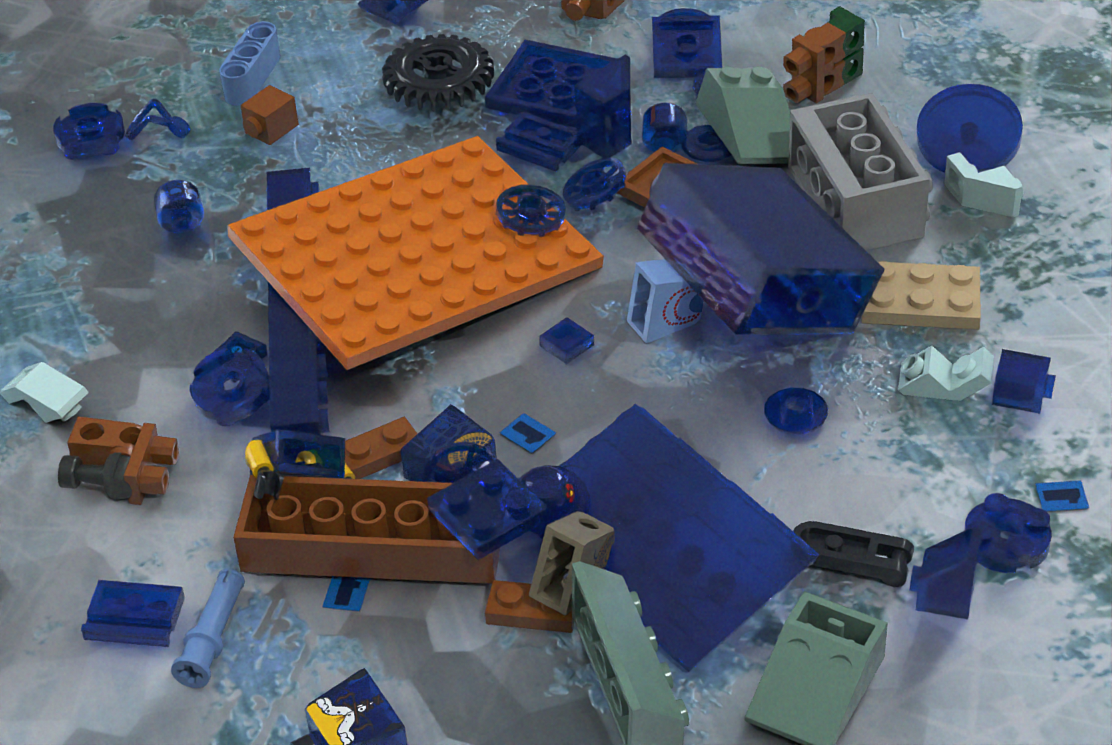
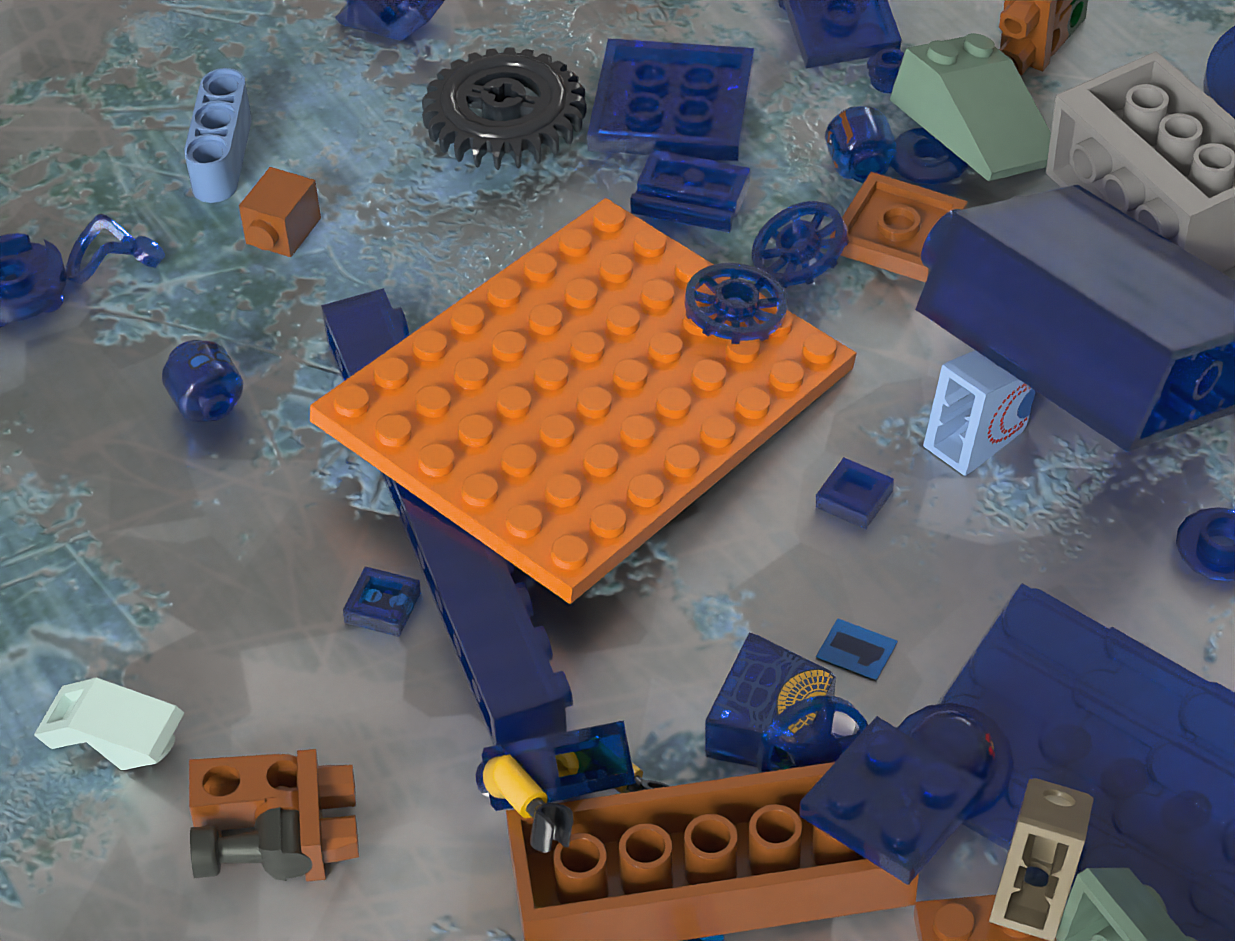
camera: 15 degrees left, 5 degrees up
clear blue plate [189,348,272,426] -> none
dark orange plate [332,416,424,479] -> none
clear blue slope [575,54,632,160] -> none

